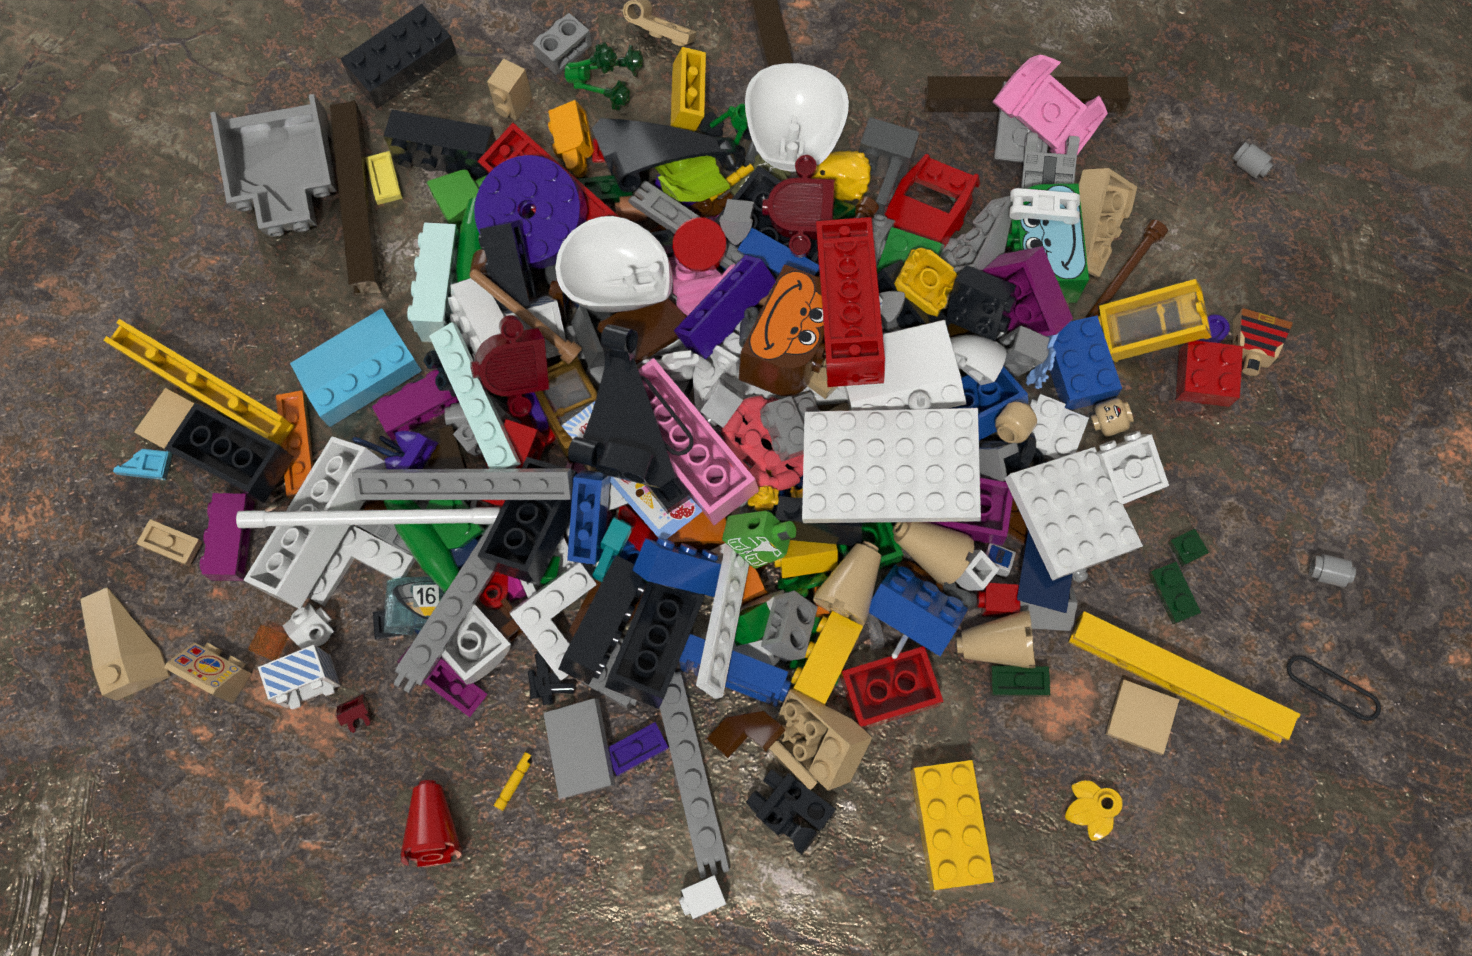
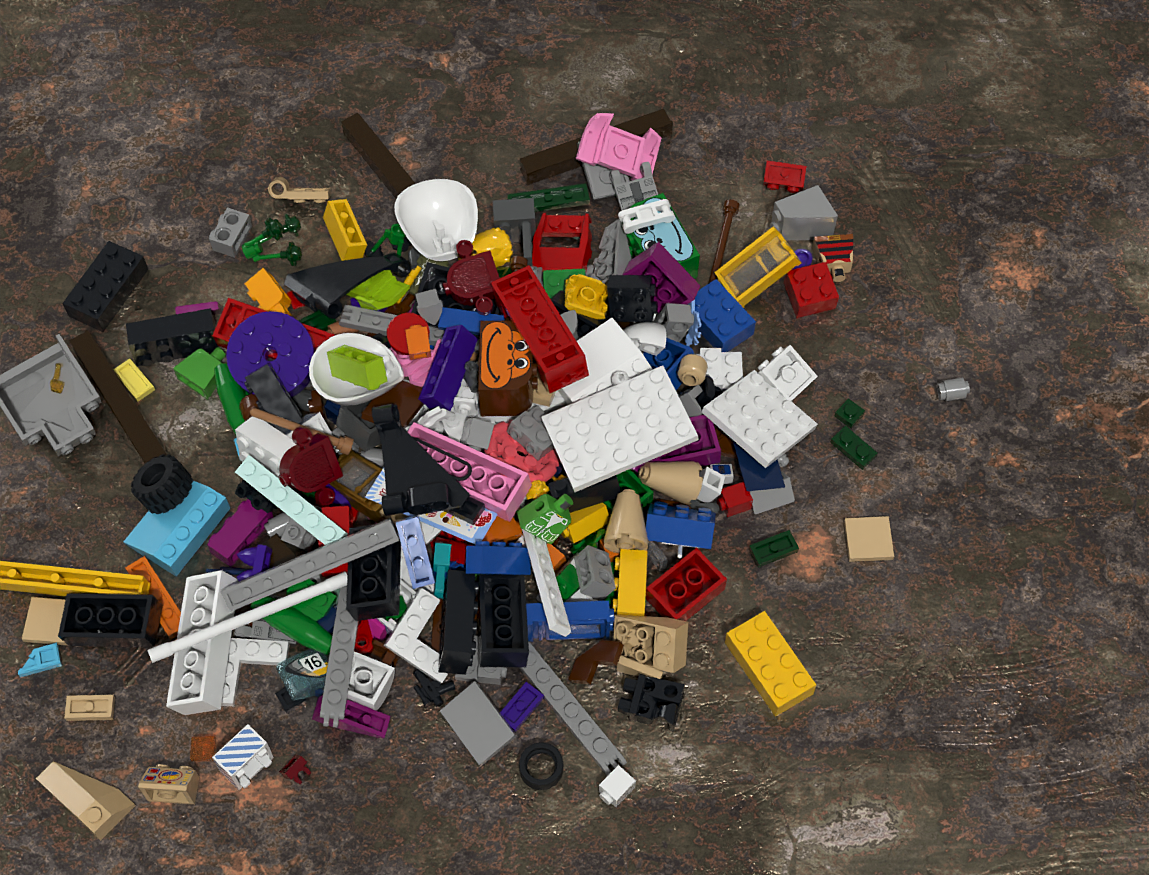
camera: 25 degrees left, 10 degrees down
magenta brick [200,493,255,581] -> none
white brick [283,603,334,649] -> none
red cone [400,780,462,867] -> none
light aqua brick [407,223,459,342] -> none
tan brick [487,59,532,121] -> none
yellow wheel [493,752,531,811] -> none
tan cone [956,611,1036,668] -> none
yellow plate [1065,780,1123,841] -> none
yellow tile [1068,611,1301,743] -> none
tan wedge [1079,168,1137,277] -> none
tan head [1090,397,1134,437] -> none
light grey brick [1232,142,1274,179] -> none
black piece [1287,655,1381,721] -> none
none -> clear yellow hand [50,363,64,394]
none -> black tyre [131,454,193,514]
none -> magenta tile [175,301,223,315]
none -> lime brick [327,344,388,390]
none -> orange brick [405,325,431,360]
none -> dark green plate [507,183,590,212]
none -> black tyre [519,742,564,790]
none -> red bracket [763,161,807,193]
none -> light grey slope [770,185,838,240]

